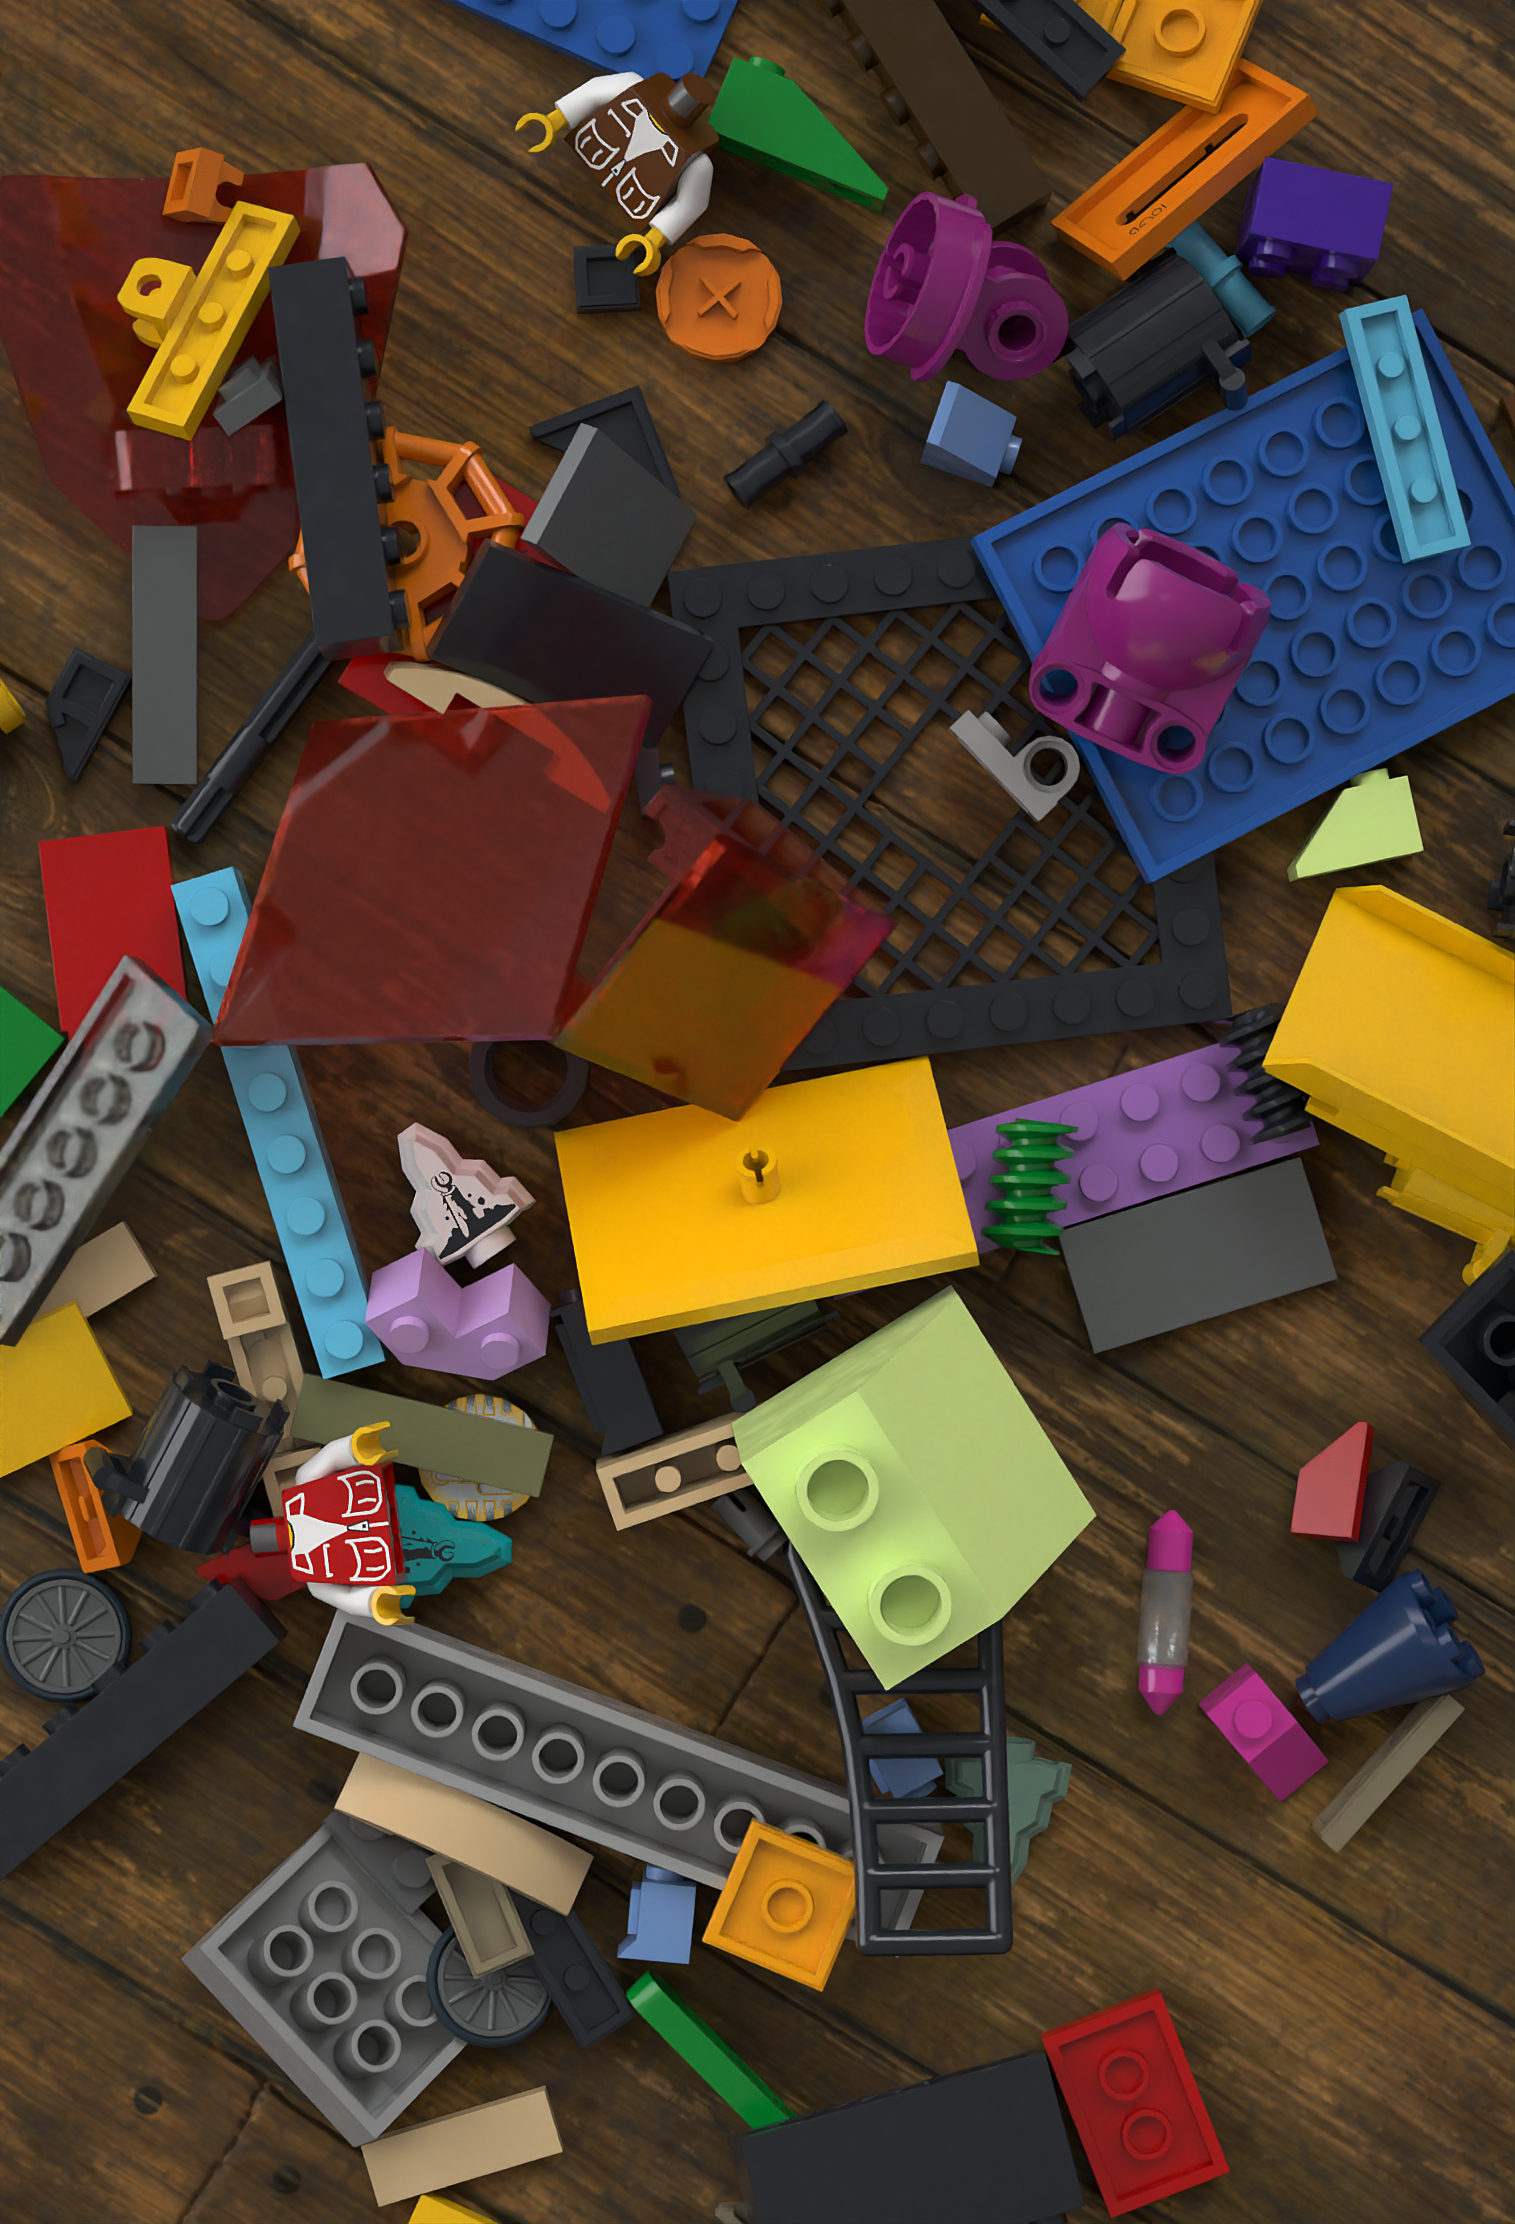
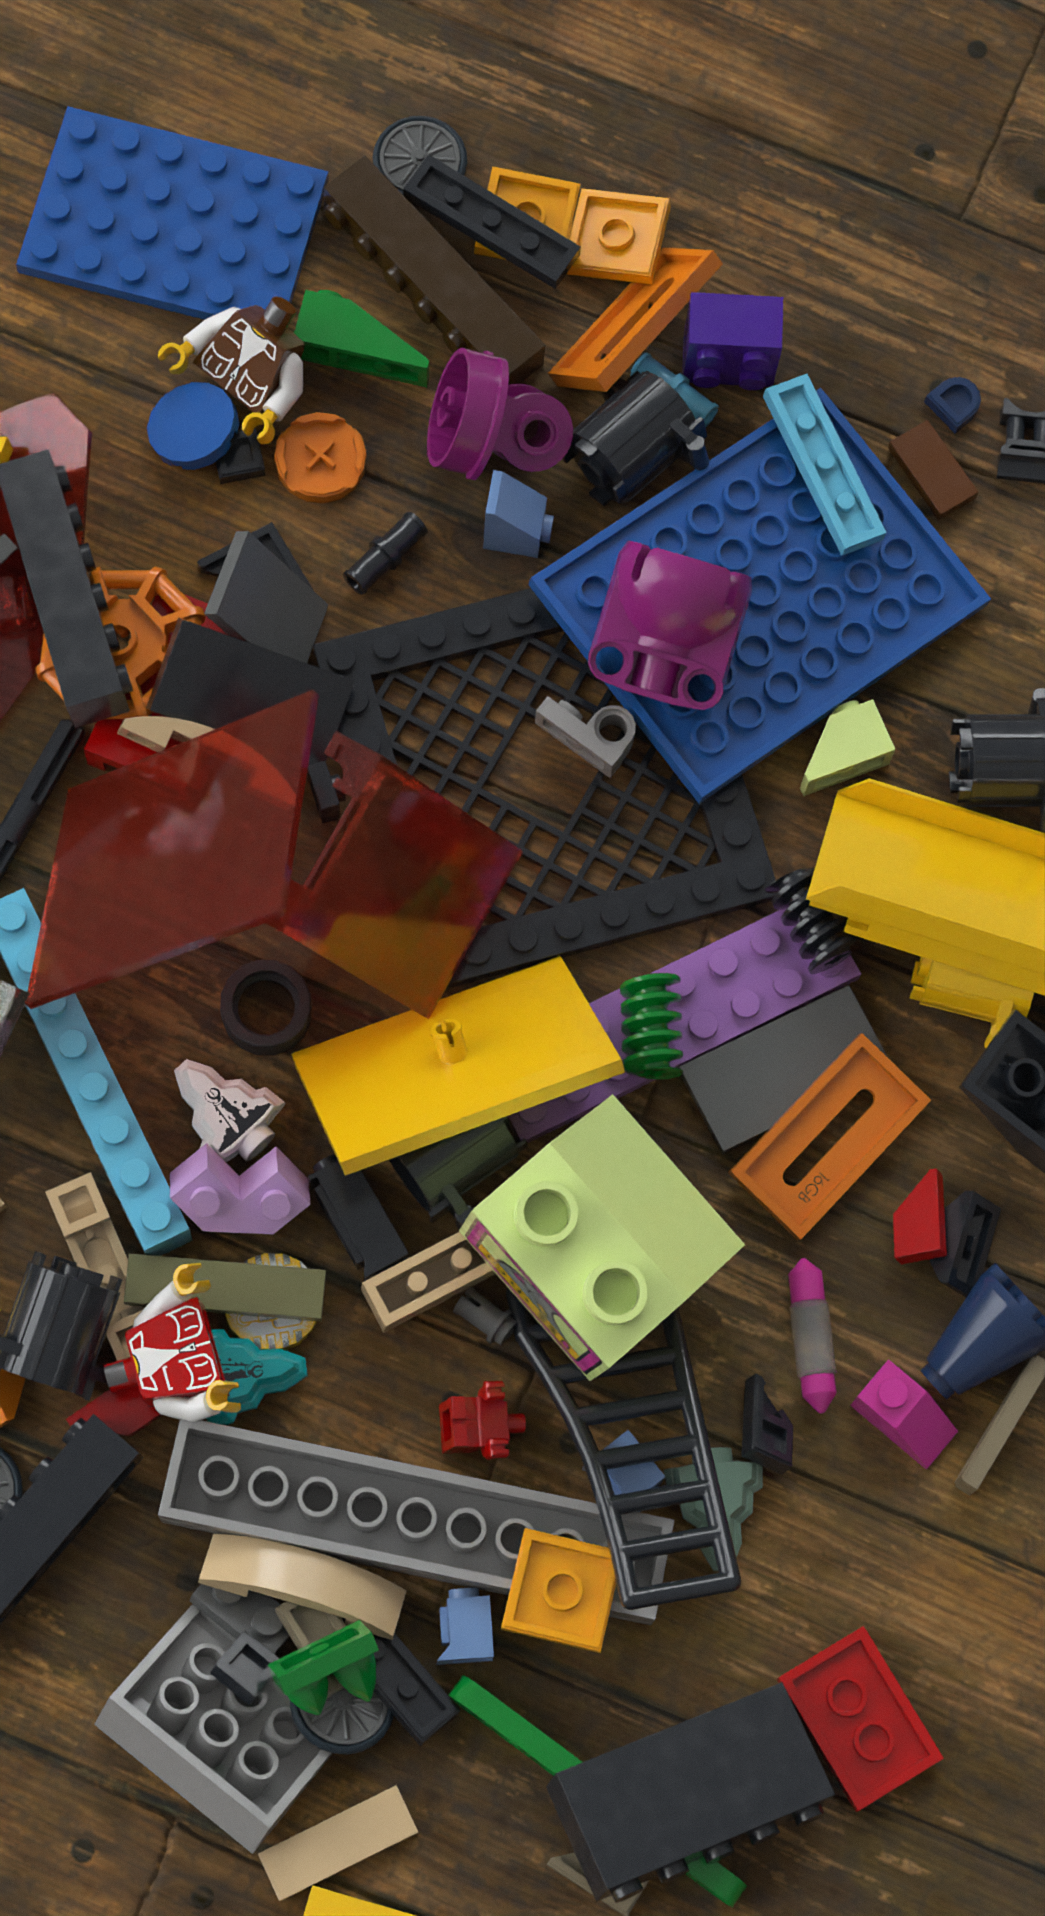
camera: 15 degrees left, 15 degrees down
none -> blue tile [147,382,239,470]
none -> plate [210,1631,279,1705]
none -> green tile [268,1620,379,1715]
none -> red piece [439,1381,526,1460]
none -> orange piece [728,1033,931,1240]
none -> black tile [742,1373,793,1475]

